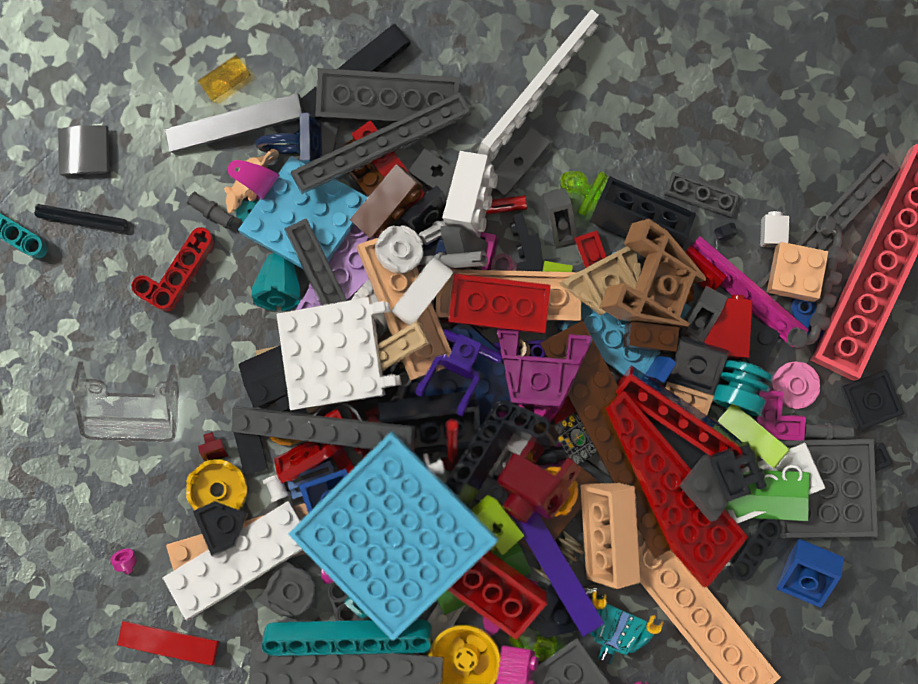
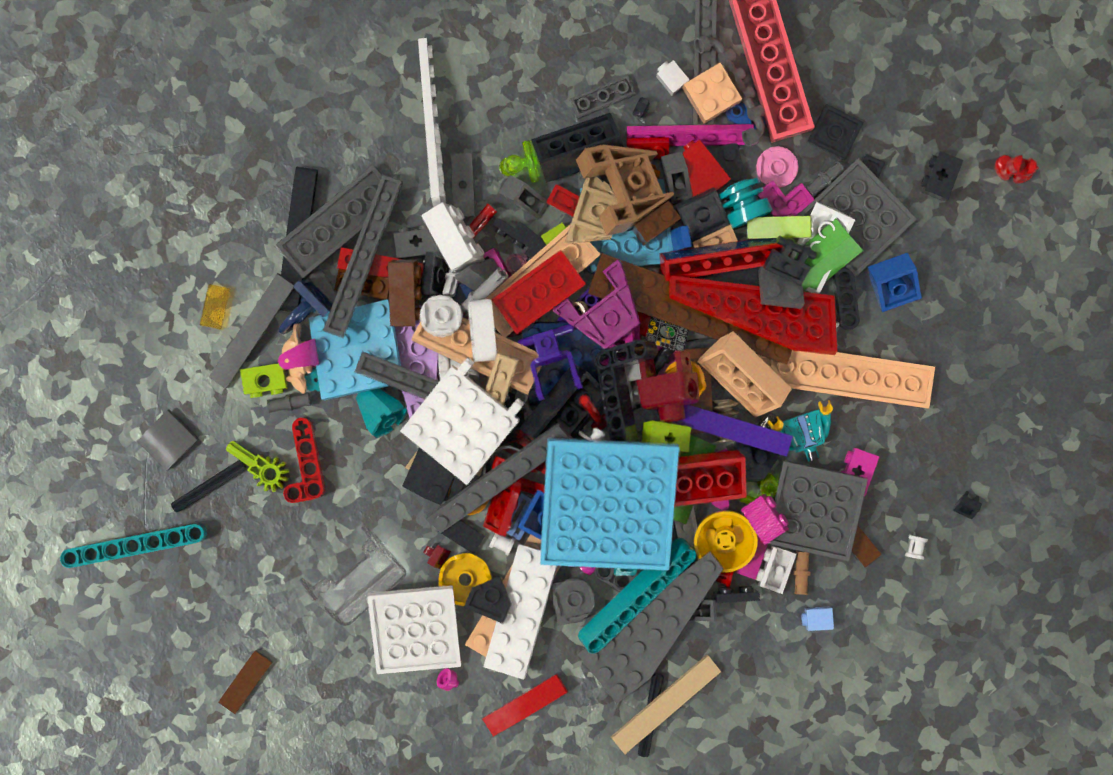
camera: 45 degrees left, 5 degrees up
none -> lime gear [226,440,289,492]
none -> lime brick [240,363,288,398]
none -> white plate [367,585,461,674]

